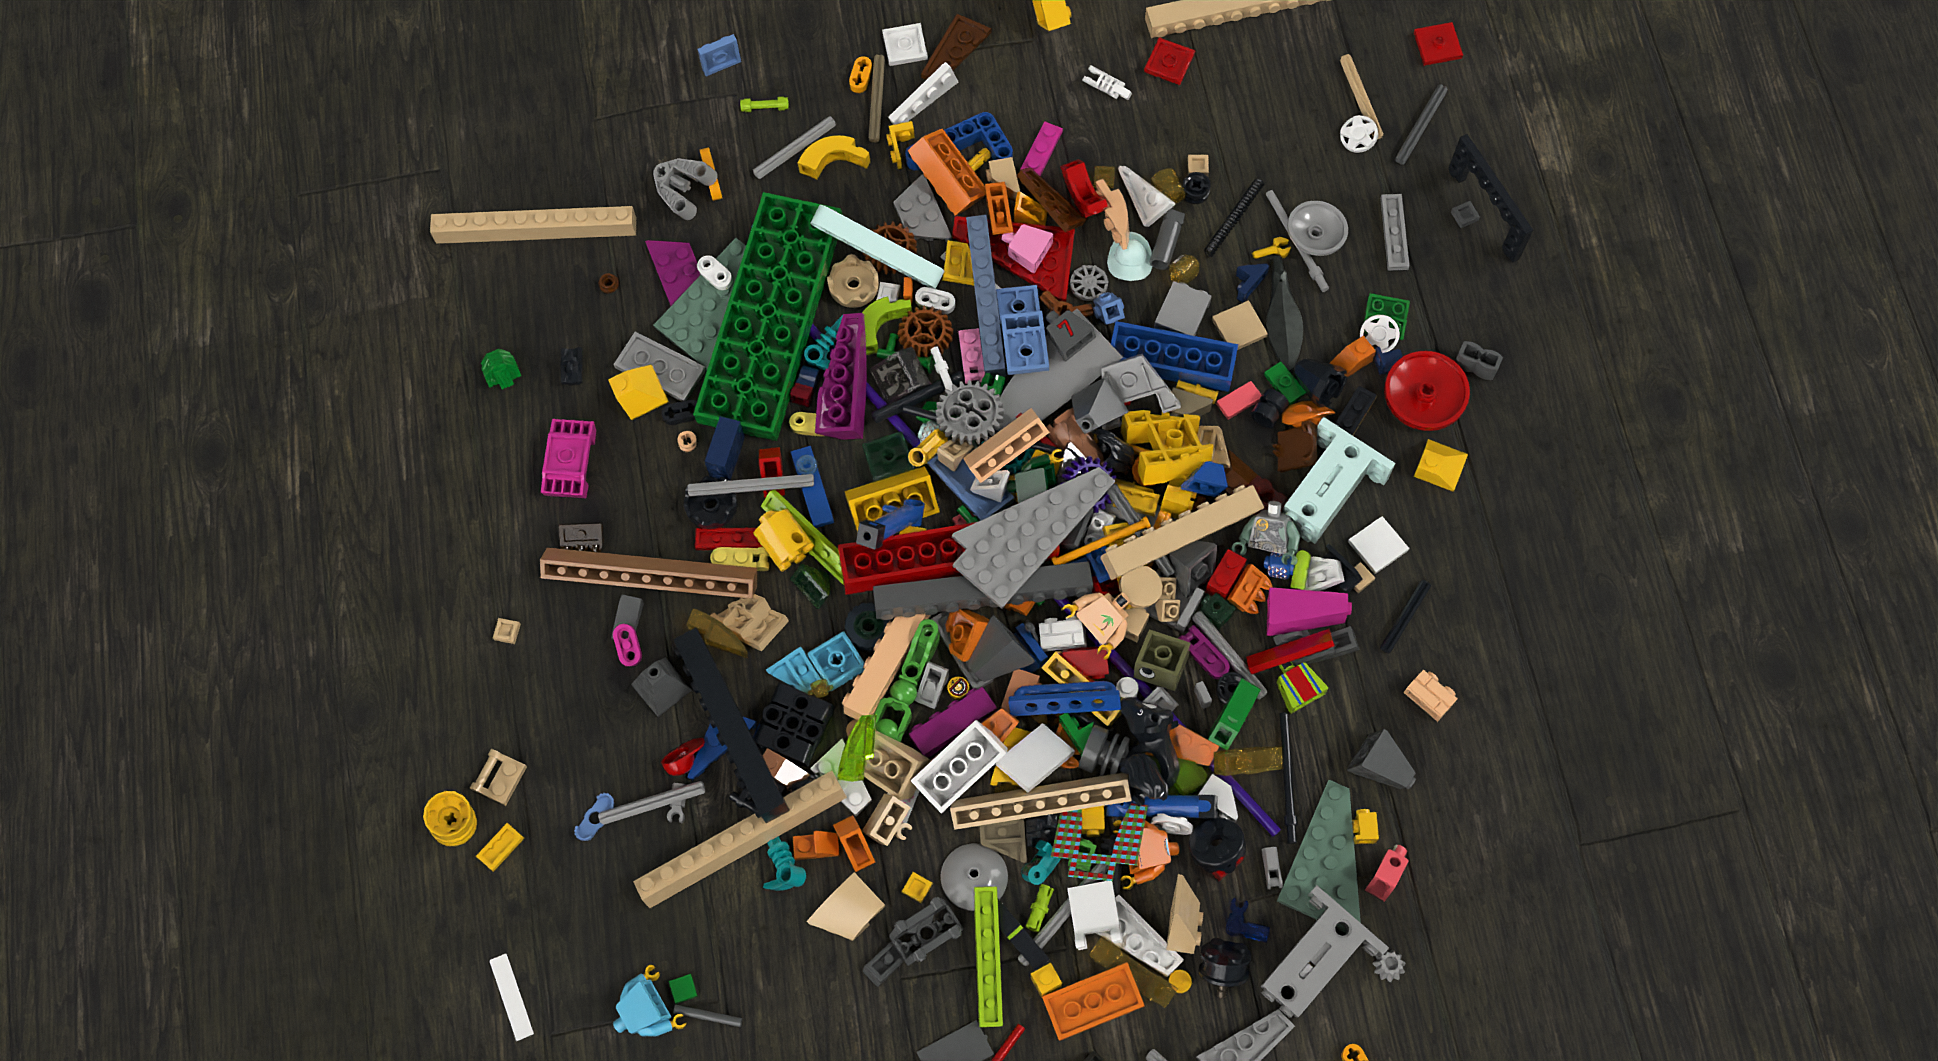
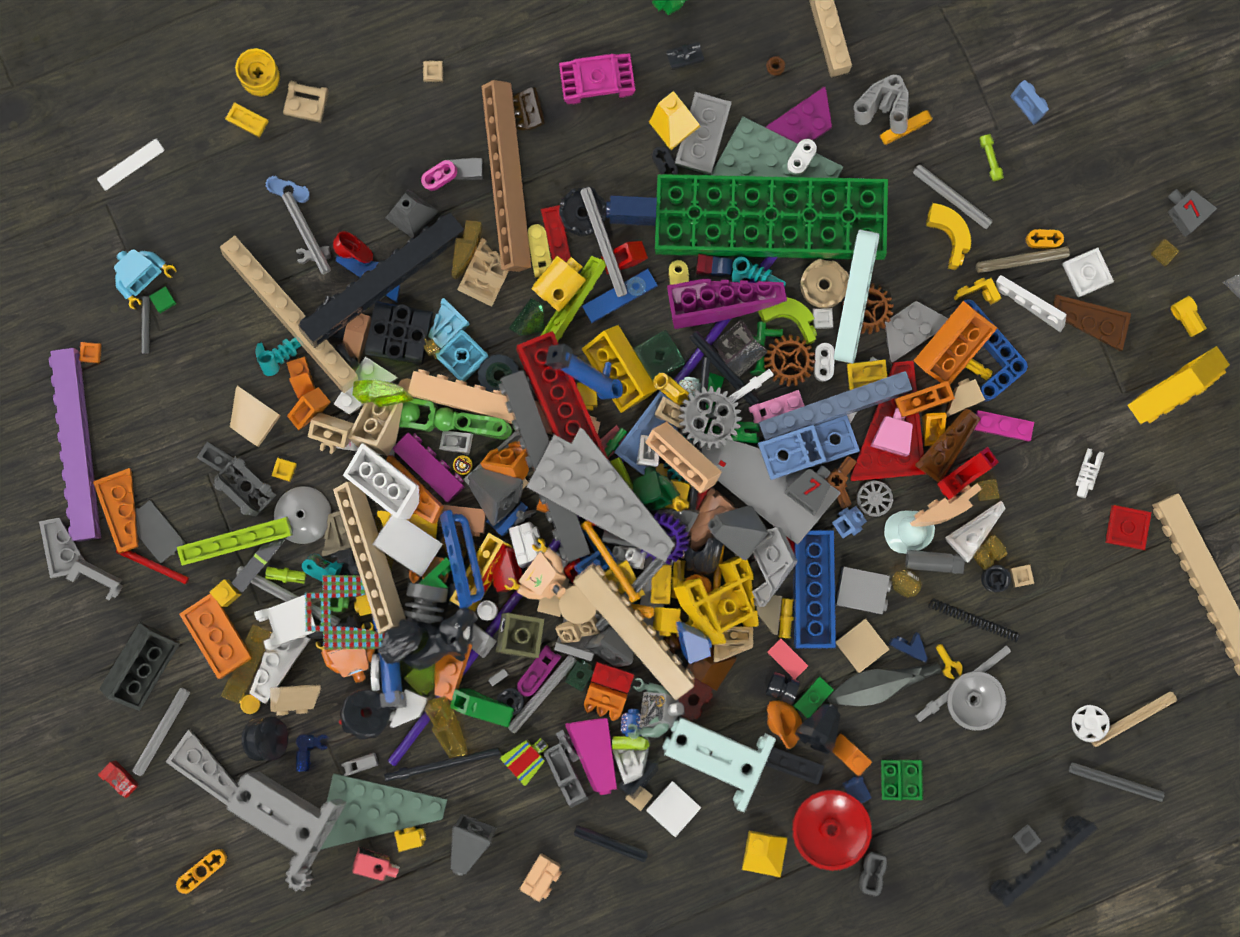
camera: 75 degrees right, 15 degrees up
light nougat bush [678,431,697,452] -> none
orange tile [903,277,913,305] -> none
red tile [1246,629,1335,674] -> none
reddish brown piece [1273,420,1317,473] -> none
white wheel [1360,314,1400,353] -> none
light grey plate [1380,194,1409,270] -> none
red plate [1414,22,1463,66] -> none

